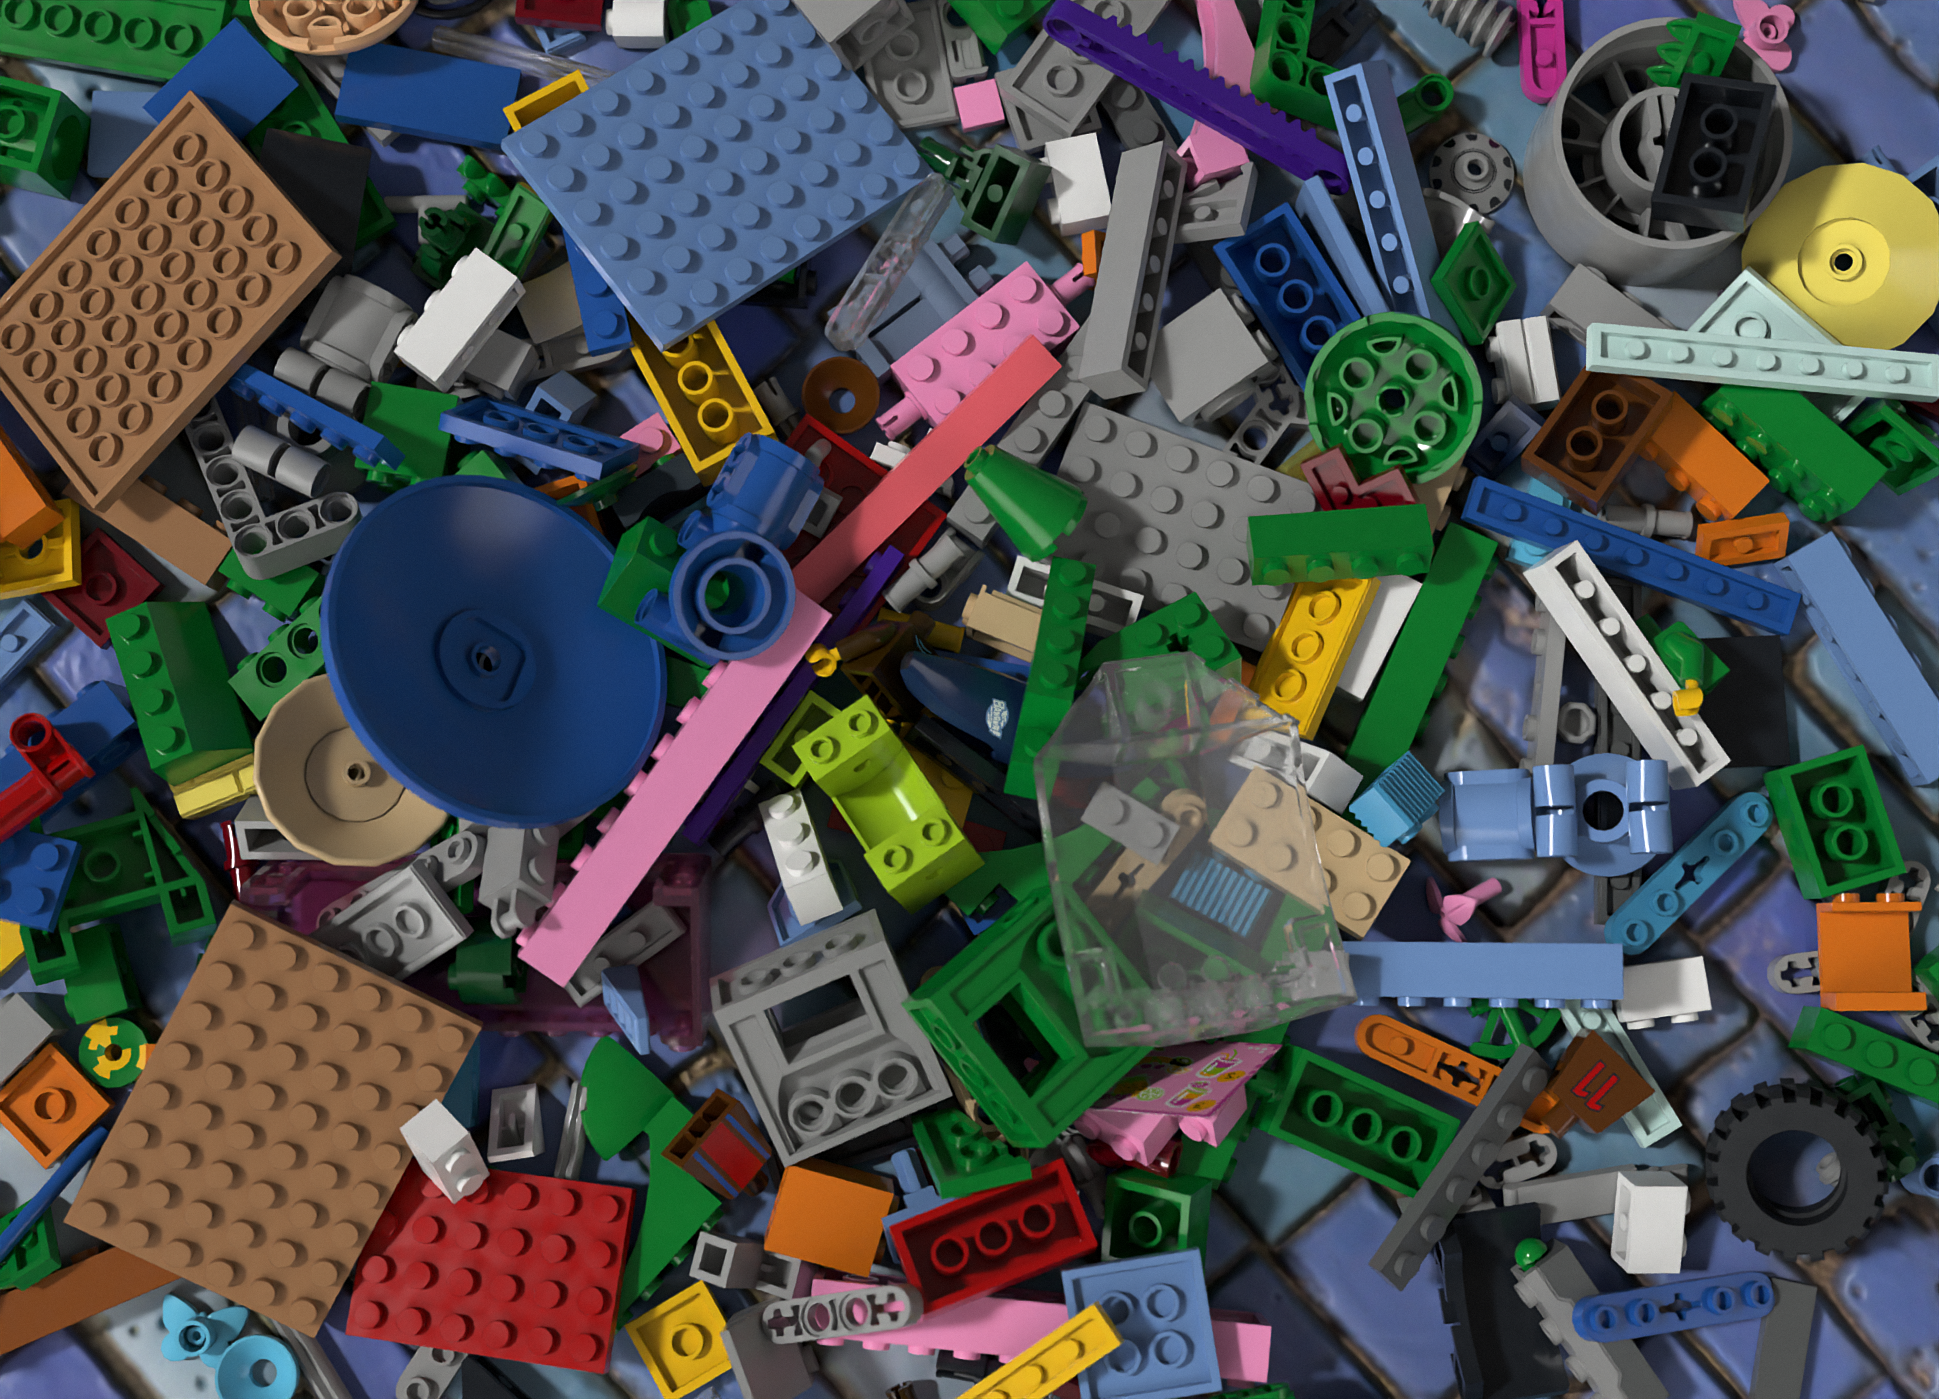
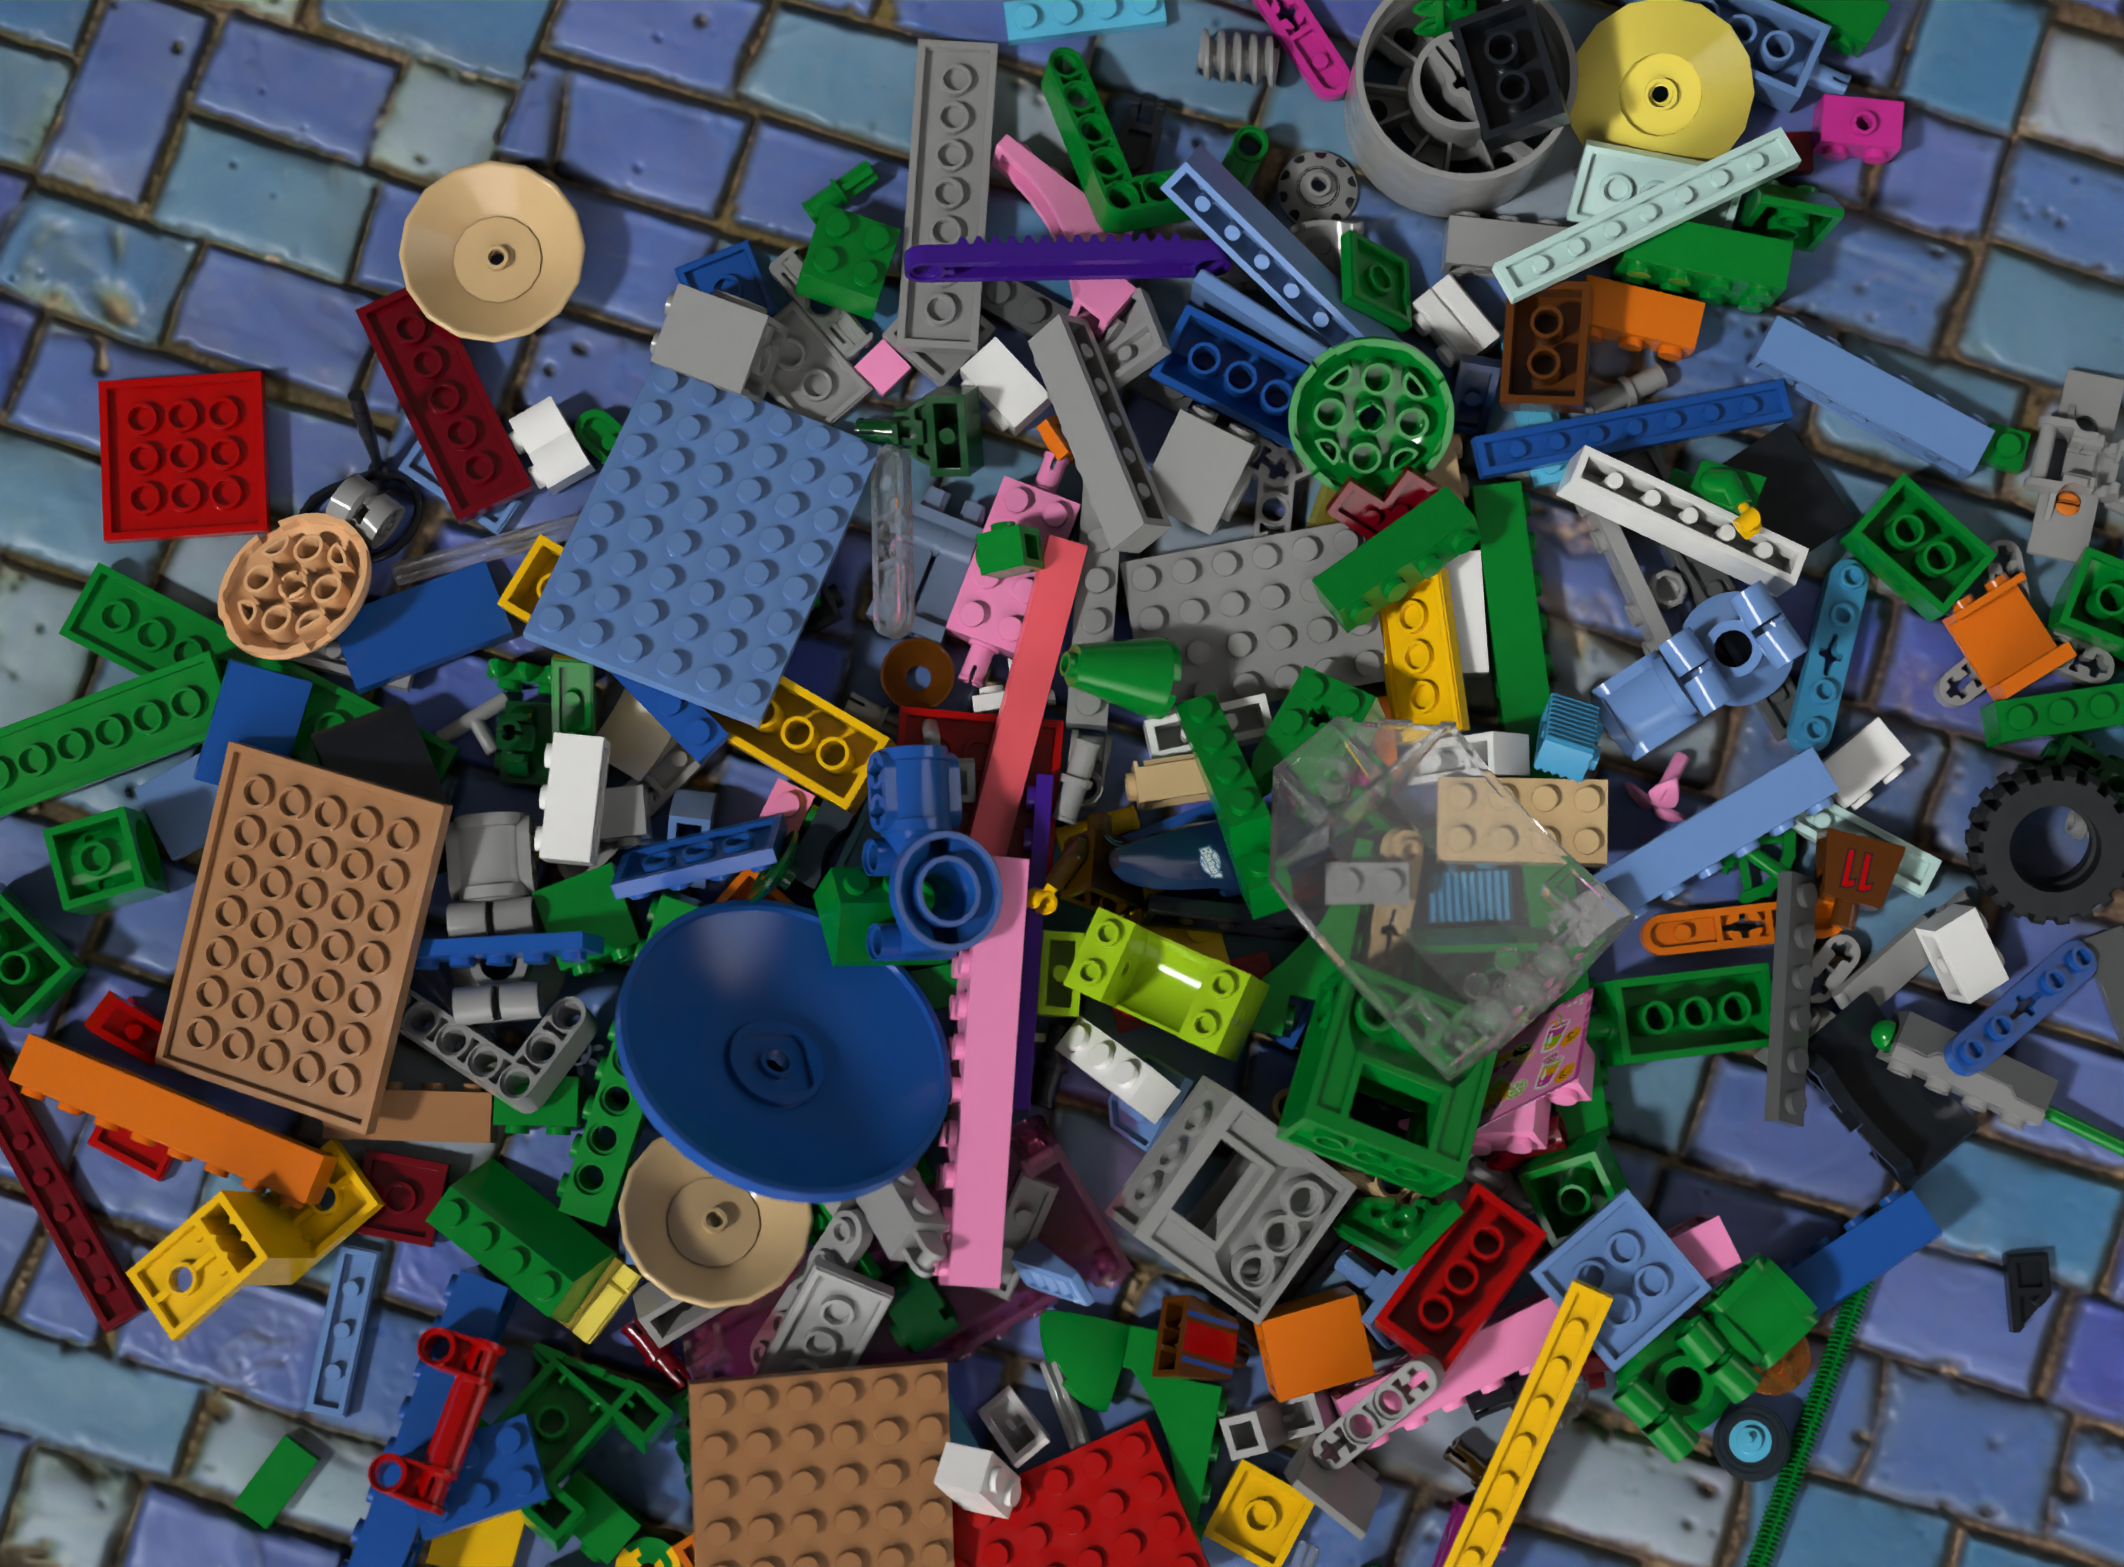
camera: 35 degrees left, 0 degrees up
orange plate [1695,512,1790,566] -> none
none -> green brick [975,521,1045,579]

